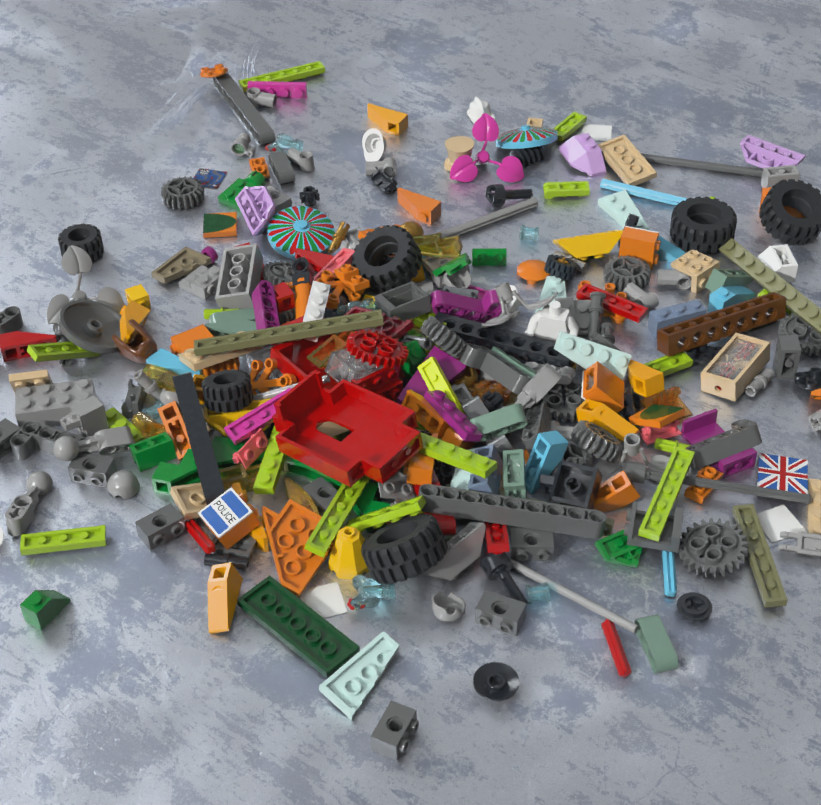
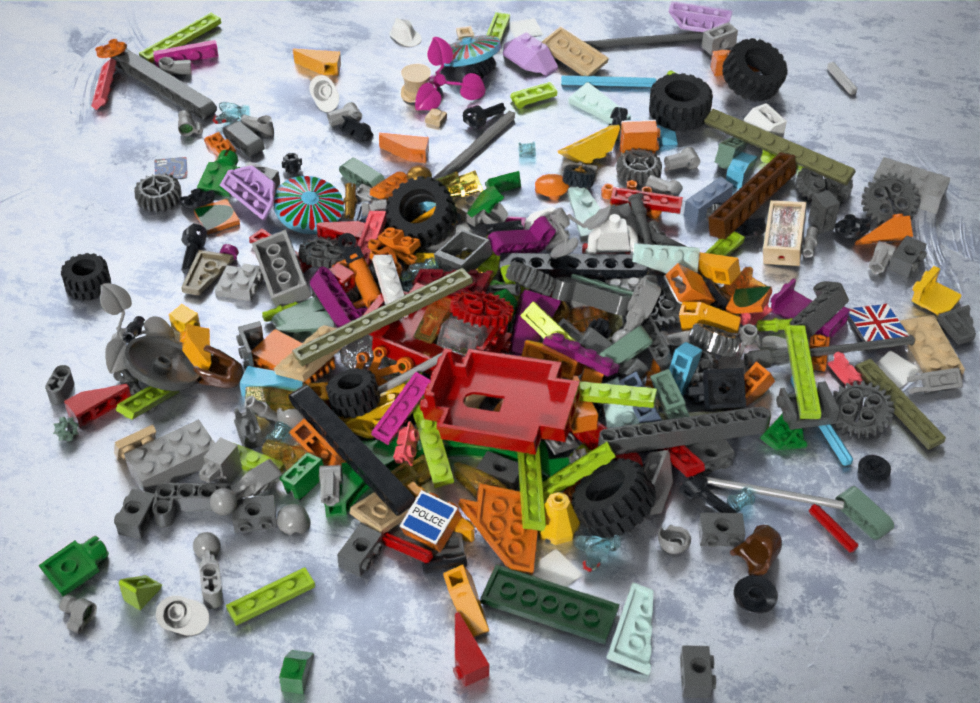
camera: 25 degrees left, 5 degrees up
tan bracket [671,250,720,294] -> none
none -> coral plate [91,58,116,110]
none -> black pin [123,316,145,343]
none -> black dish [179,188,215,208]
none -> black piece [181,223,207,274]
none -> dark grey bracket [236,321,264,370]
none -> light grey piece [319,465,342,506]
none -> beam [339,157,385,188]
none -> tan plate [425,108,447,127]
none -> red slope [453,612,490,687]
none -> reddish brown hair [730,525,782,576]
none -> coral hinge [827,352,863,386]

